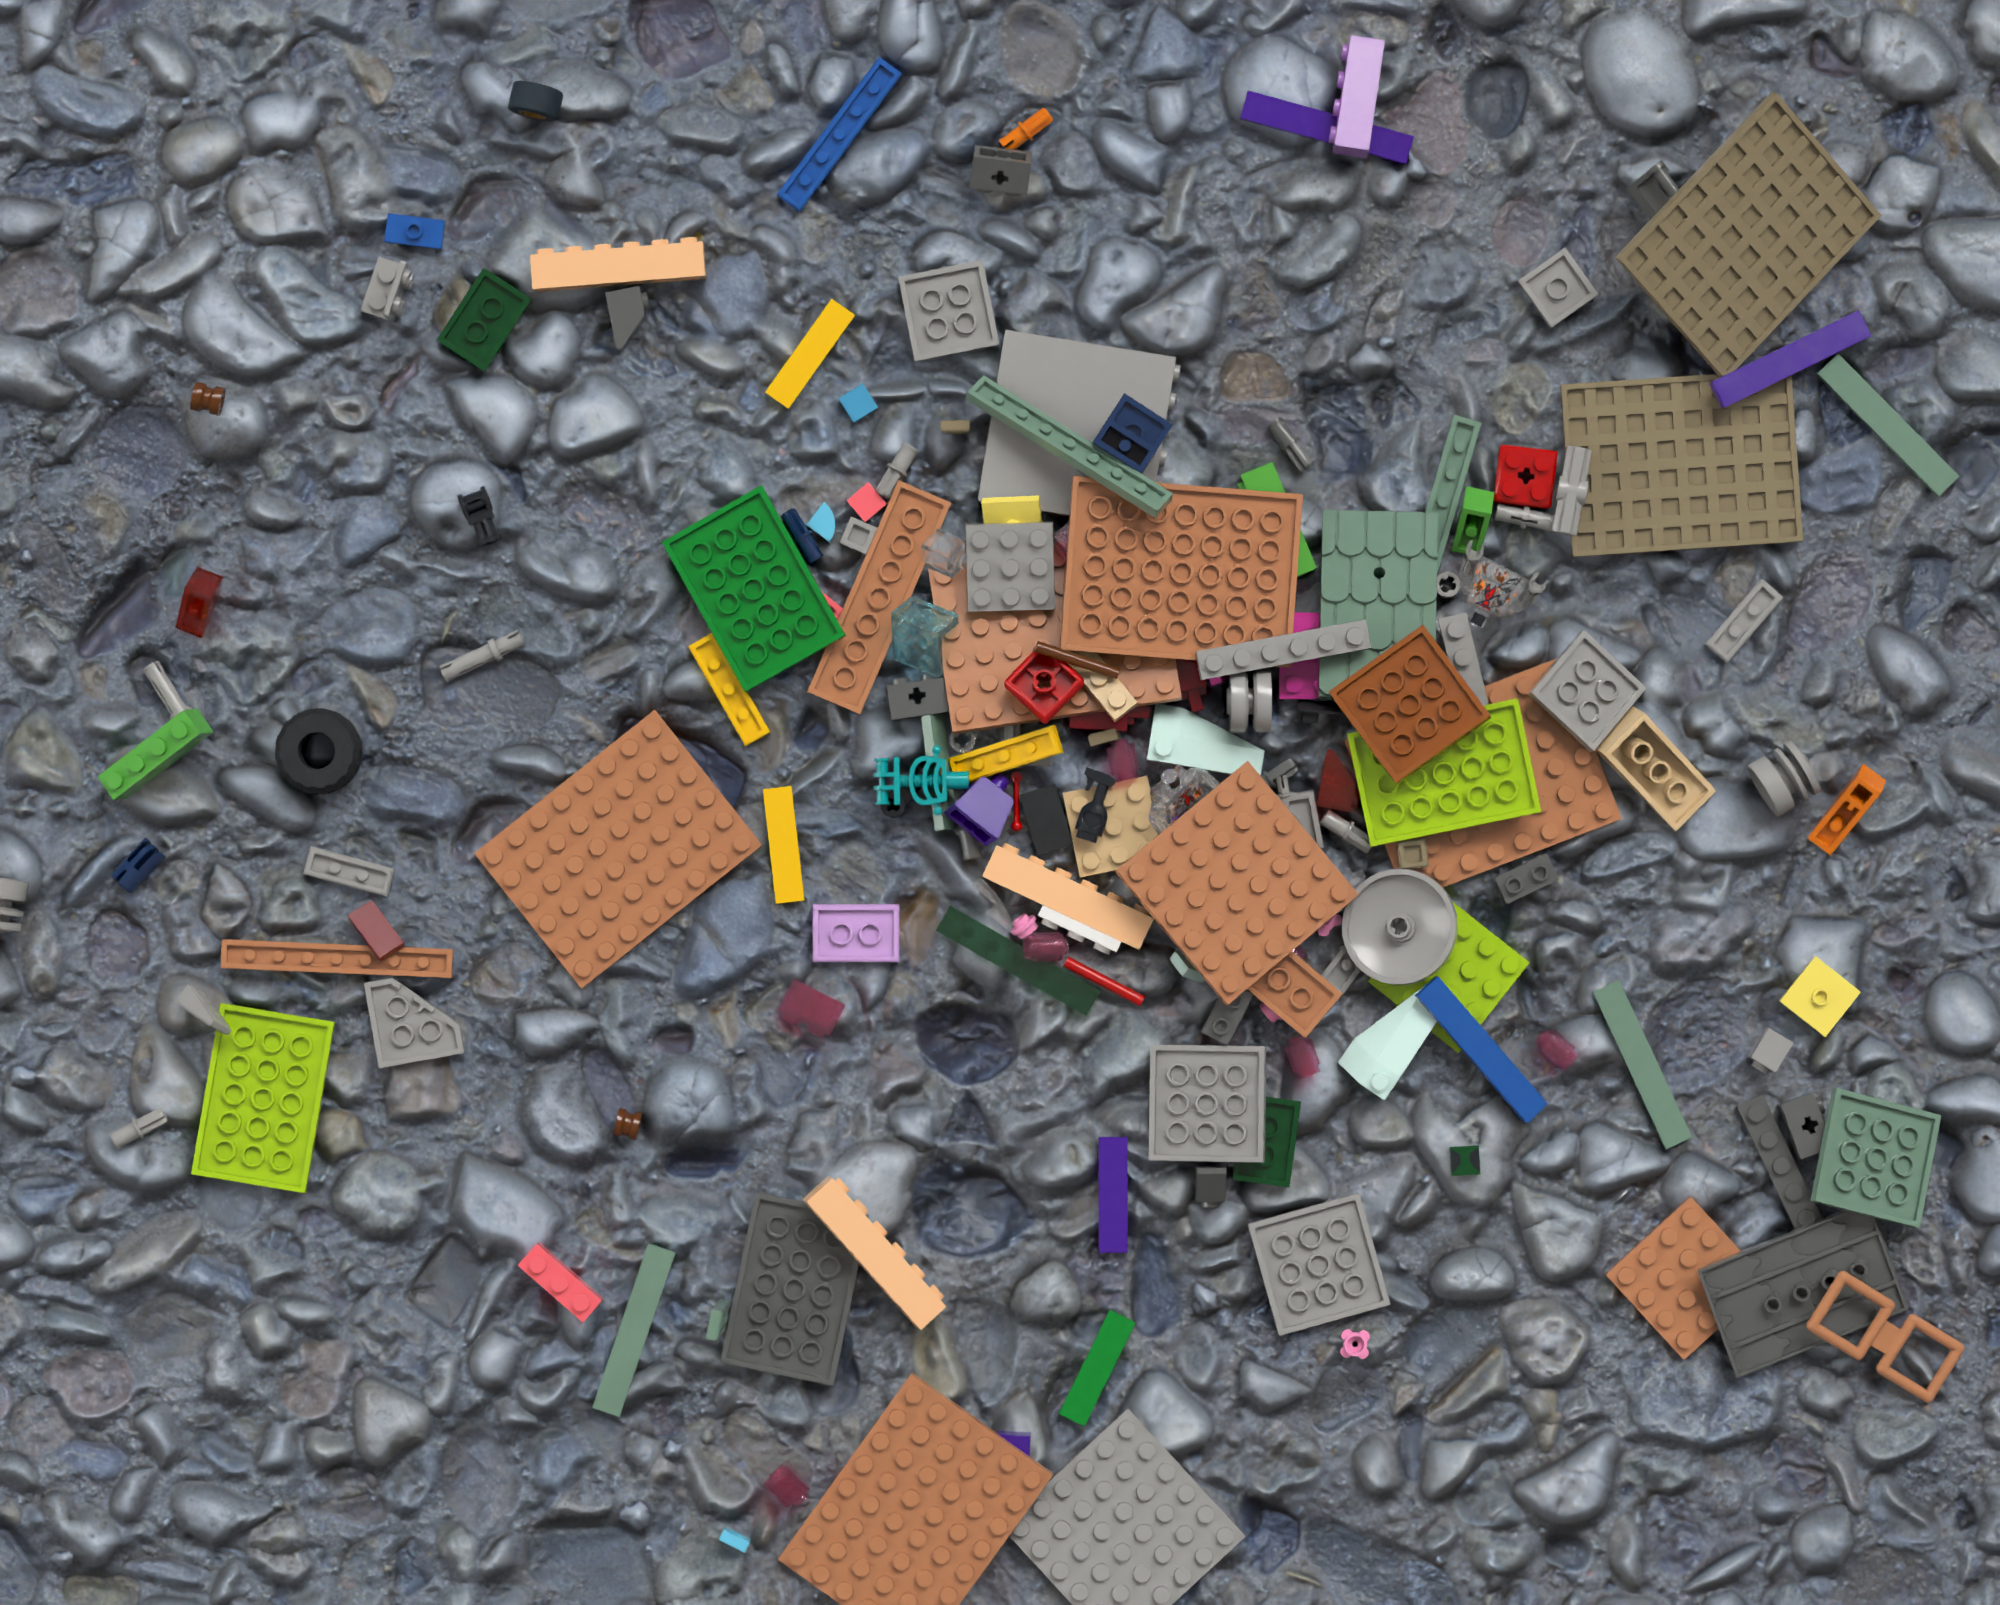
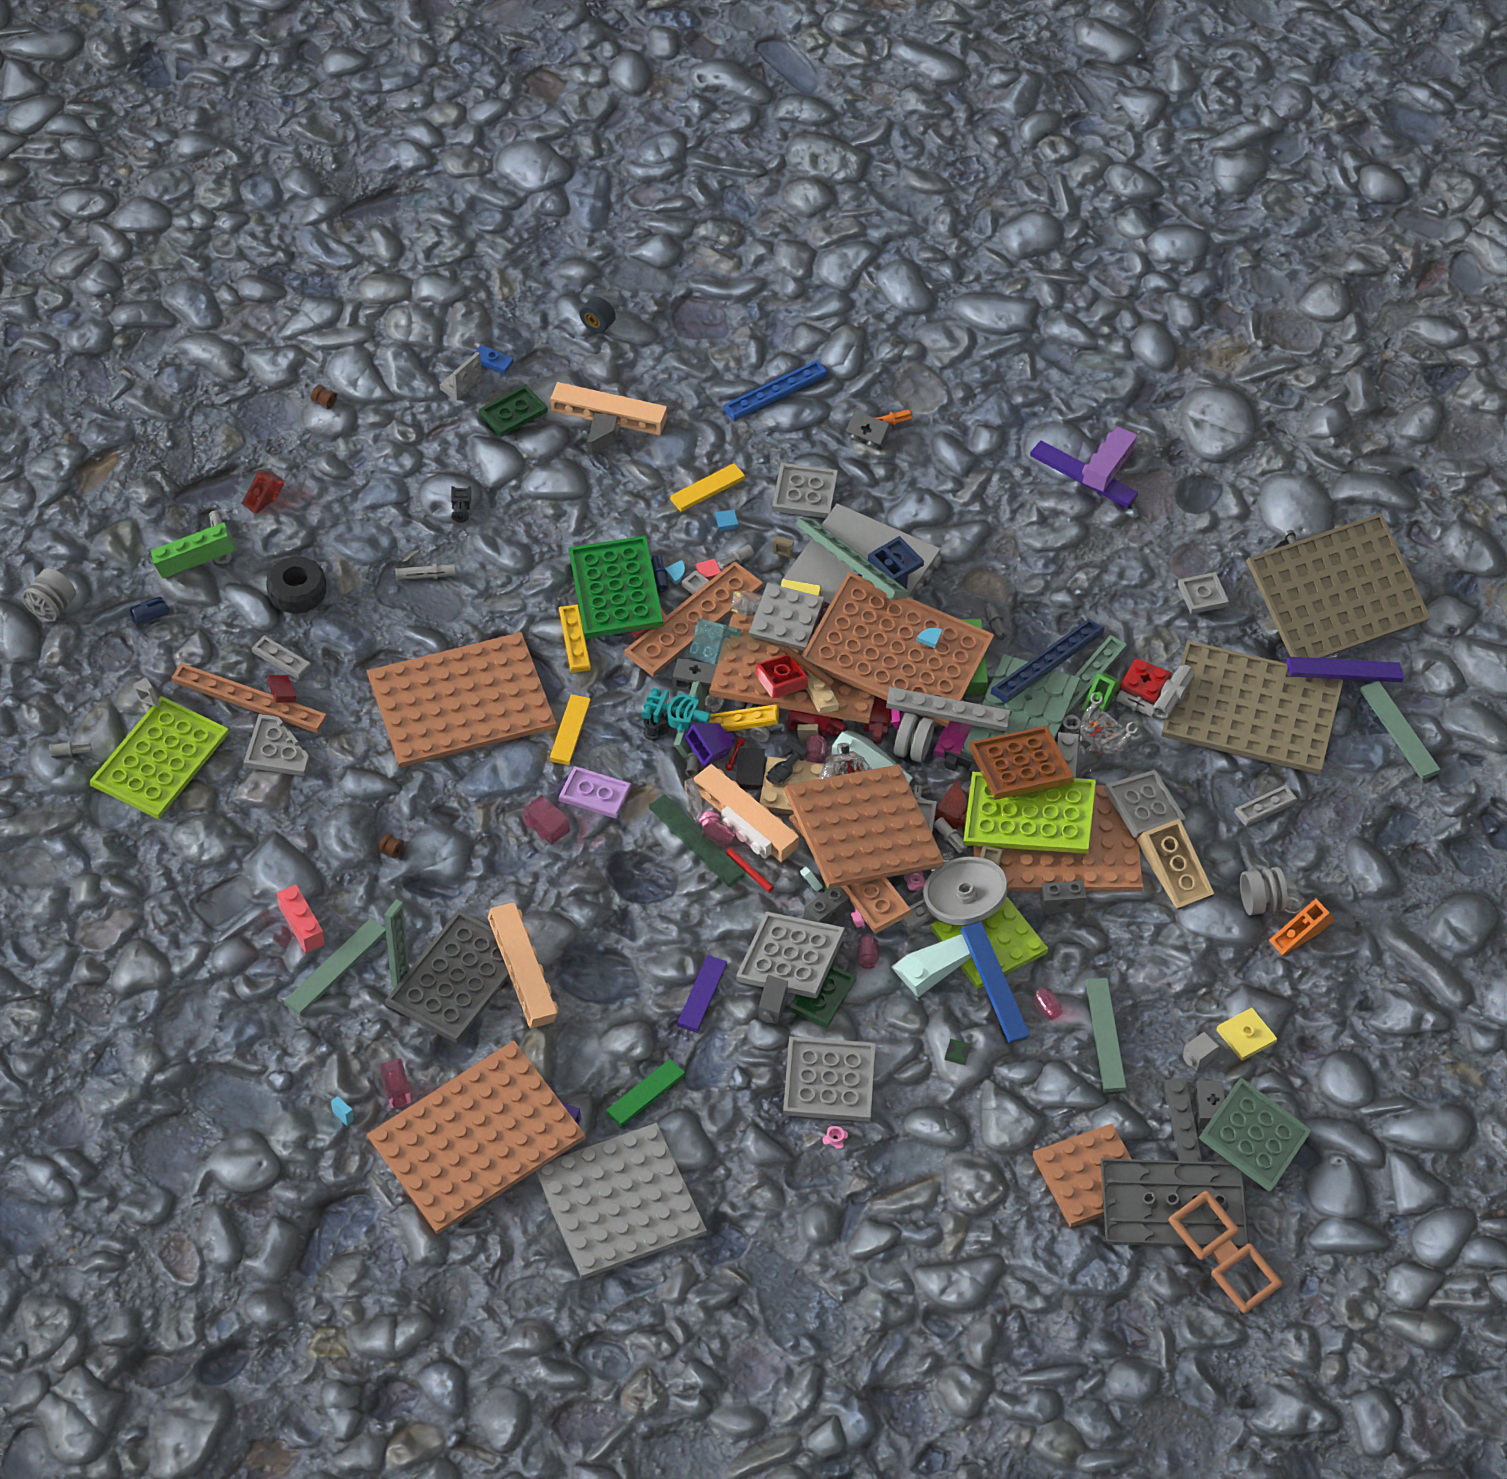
camera: 15 degrees right, 35 degrees down
none -> medium azure tile [916,628,942,648]
none -> dark blue tile [990,619,1104,703]

